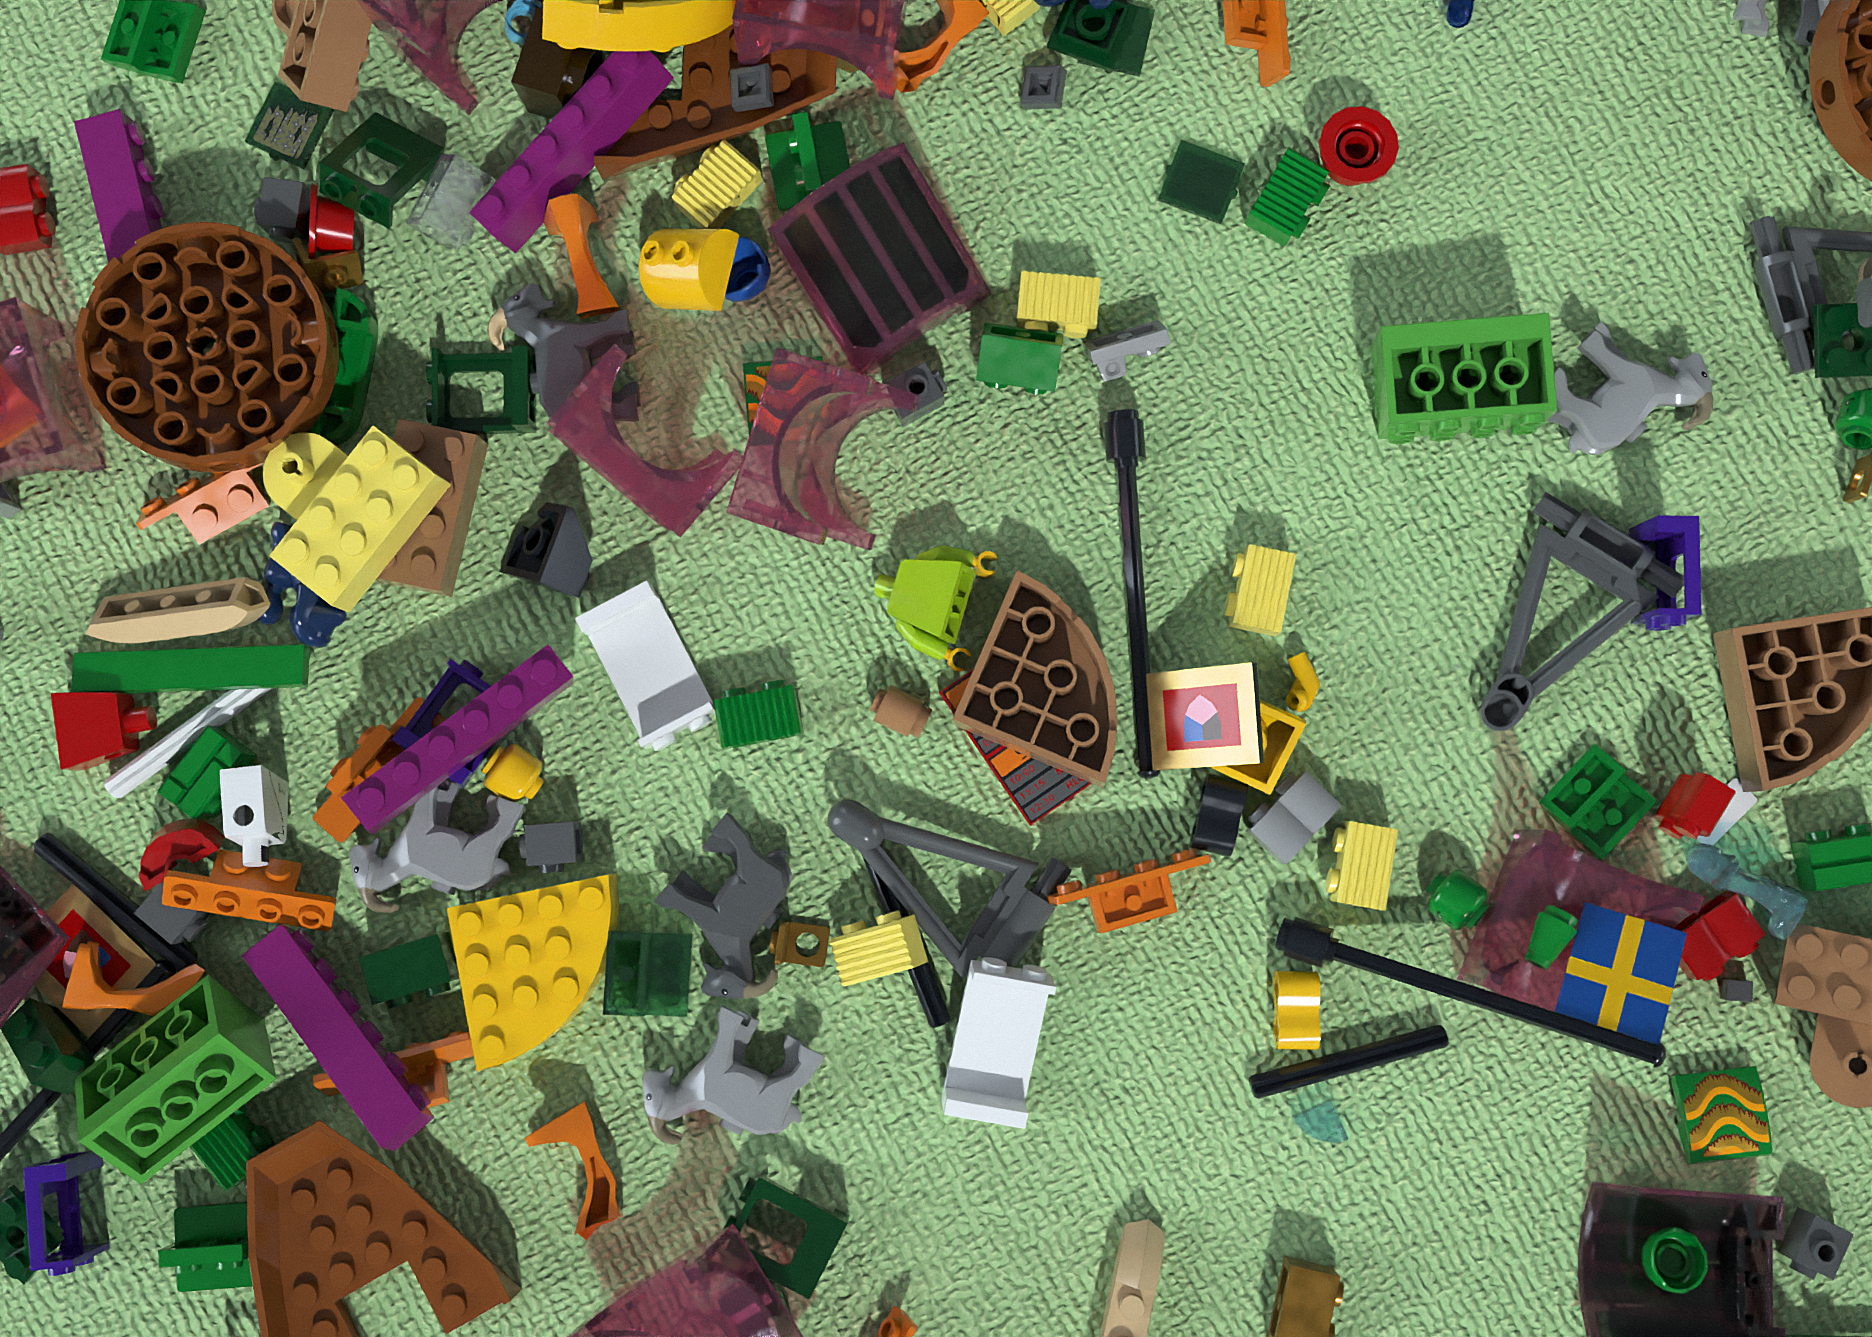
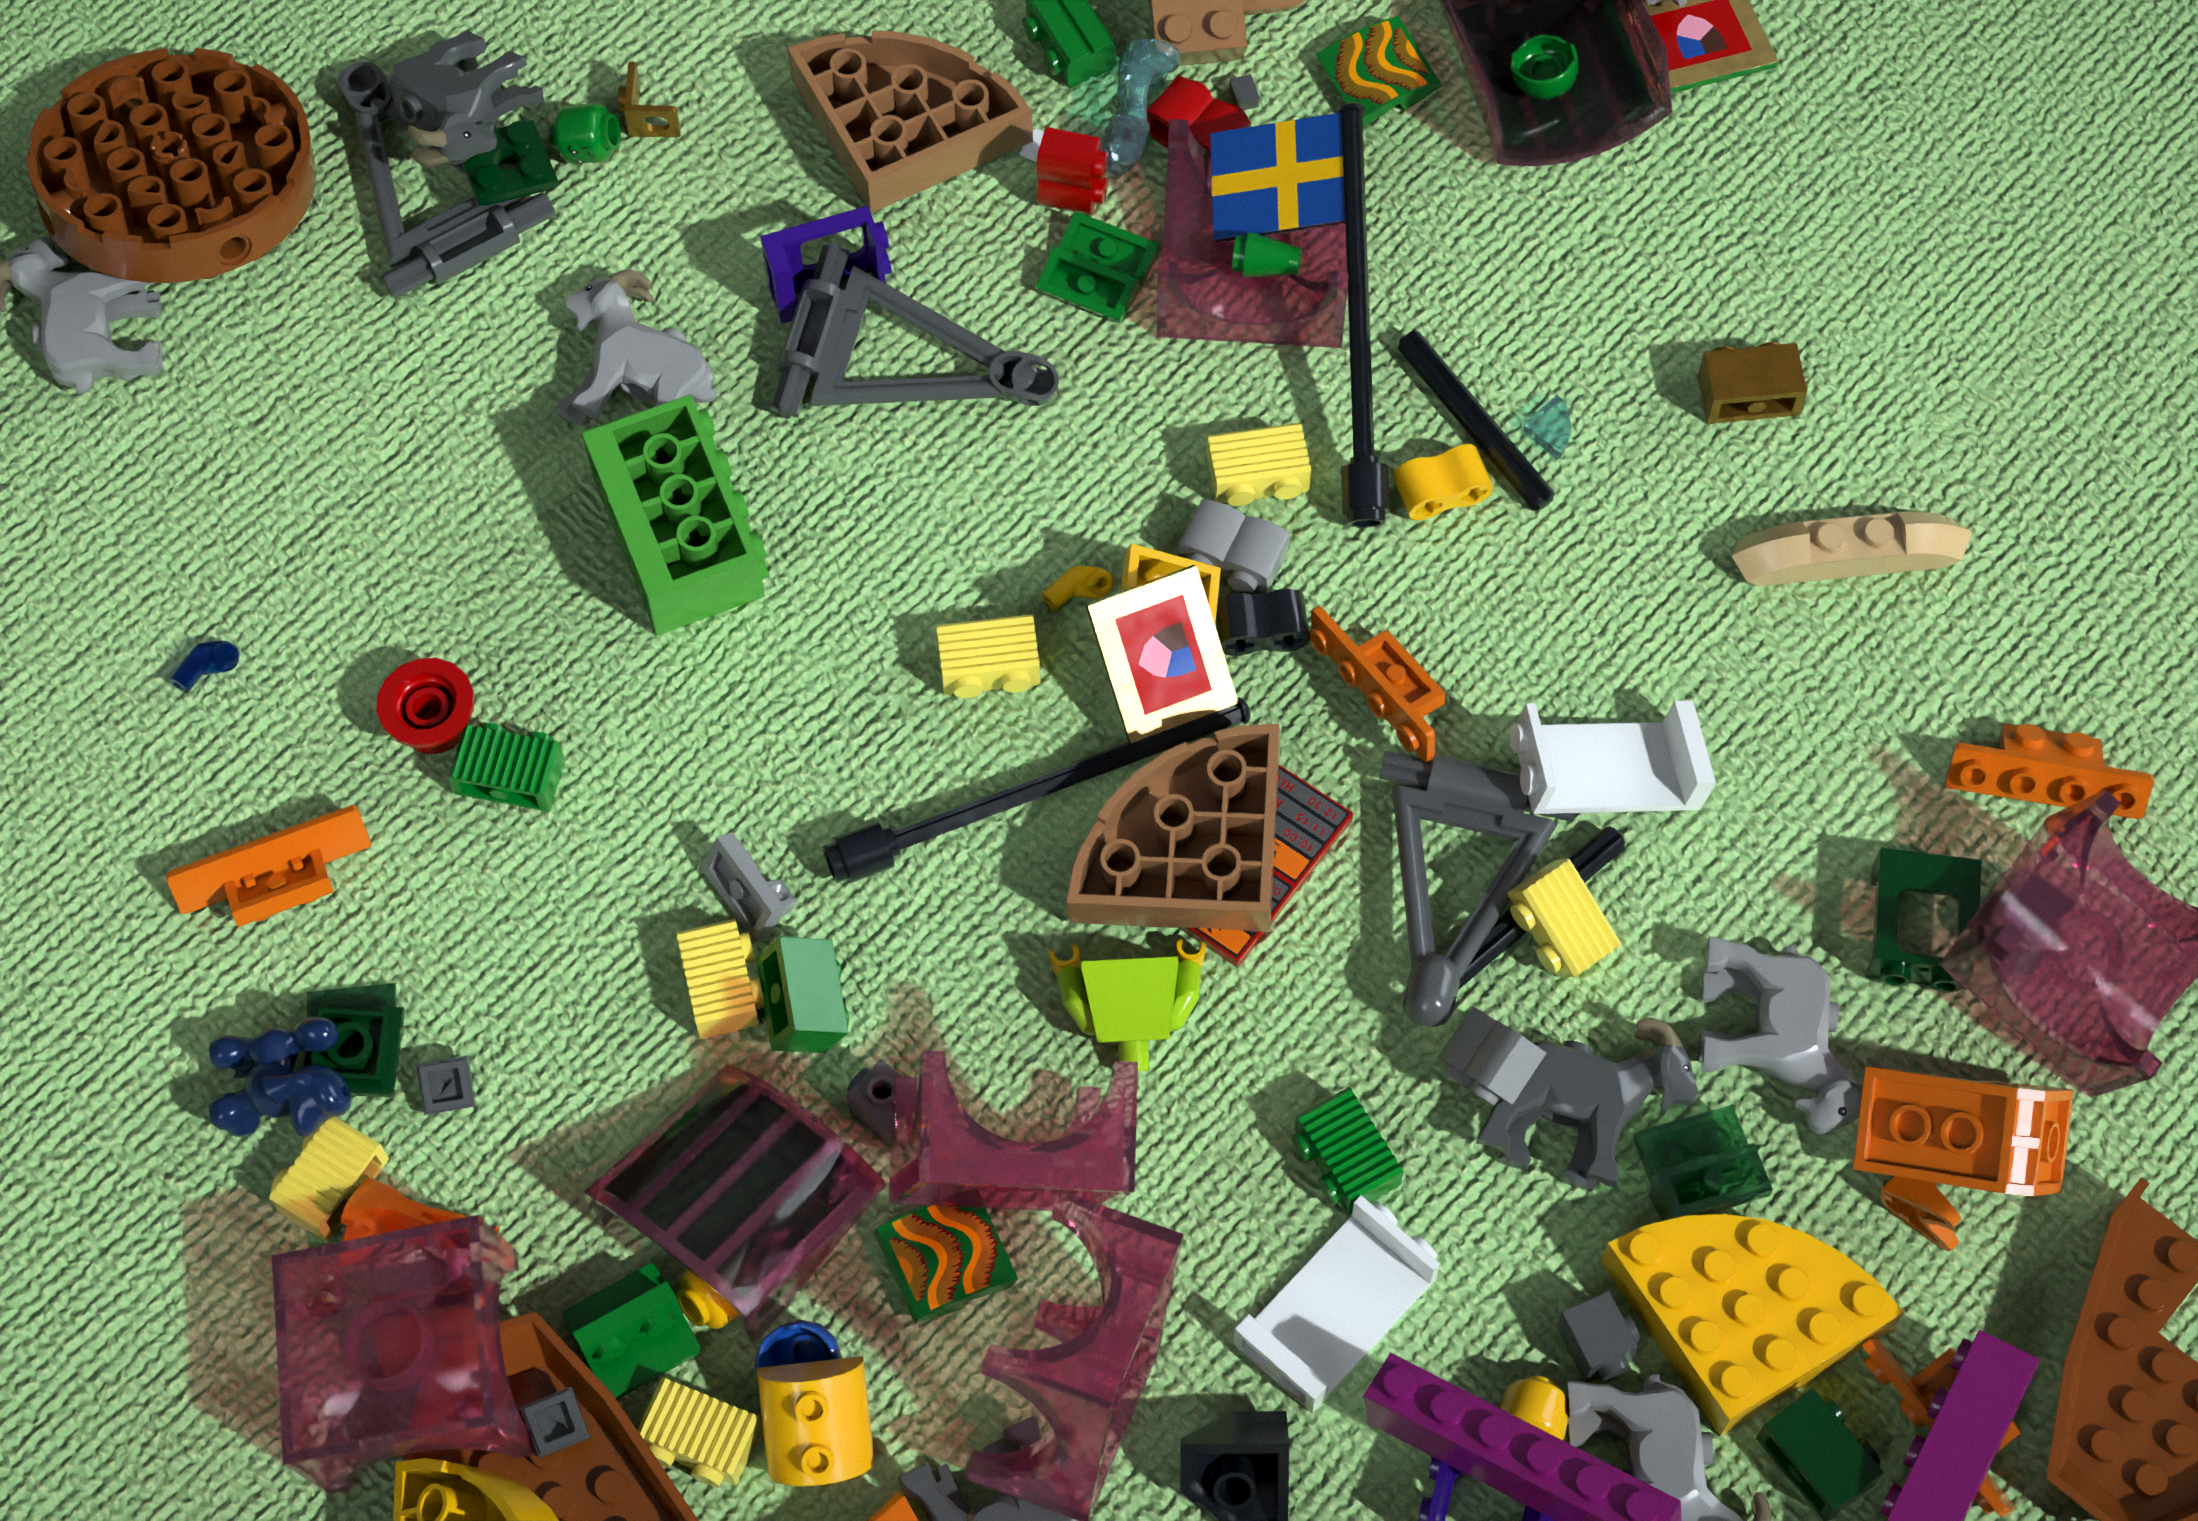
camera: 115 degrees left, 20 degrees down
pearl gold bracket [769,921,830,967] -> none
medium nougat brick [870,685,933,738] -> none
clear green piece [1157,140,1245,224] -> none
green head [1426,870,1490,930] -> none
none -> light grey brick [1438,1006,1546,1106]
none -> orange bracket [1853,1066,2074,1196]

